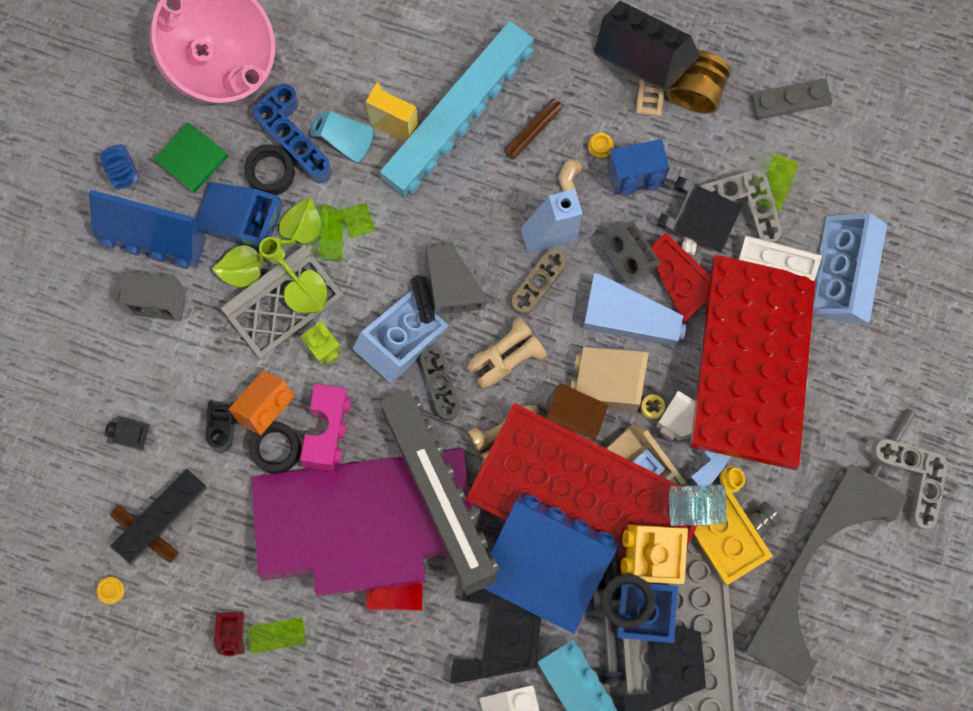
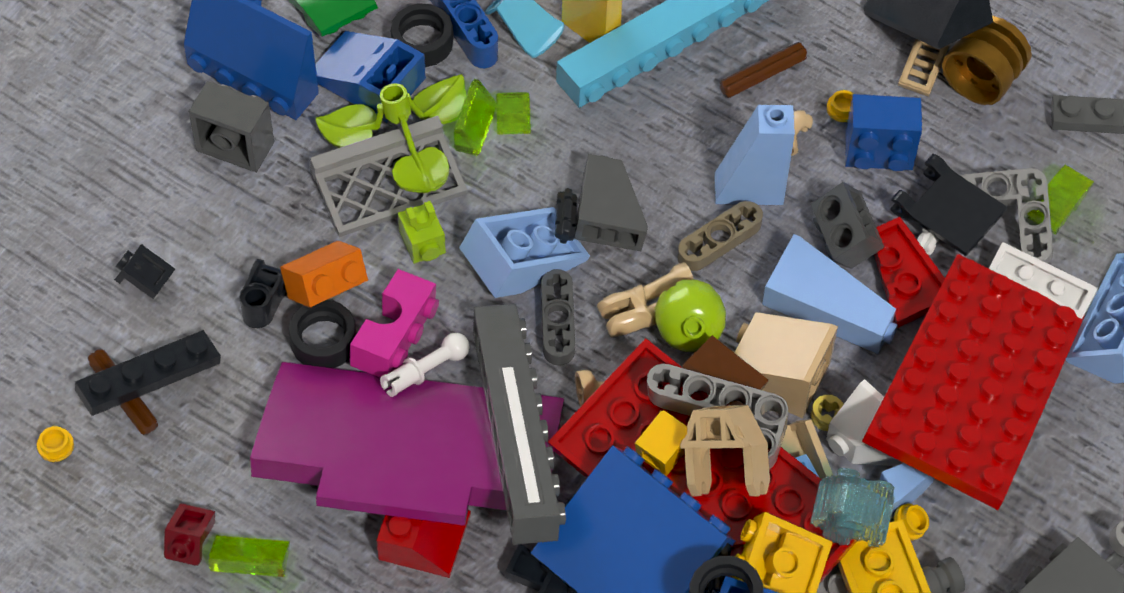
camera: 15 degrees right, 20 degrees down
none -> white pin [380,333,470,397]
none -> yellow panel [635,410,687,476]
none -> light grey beam [647,364,788,469]
none -> lime cylinder [655,280,726,352]
none -> tan piece [680,405,770,496]

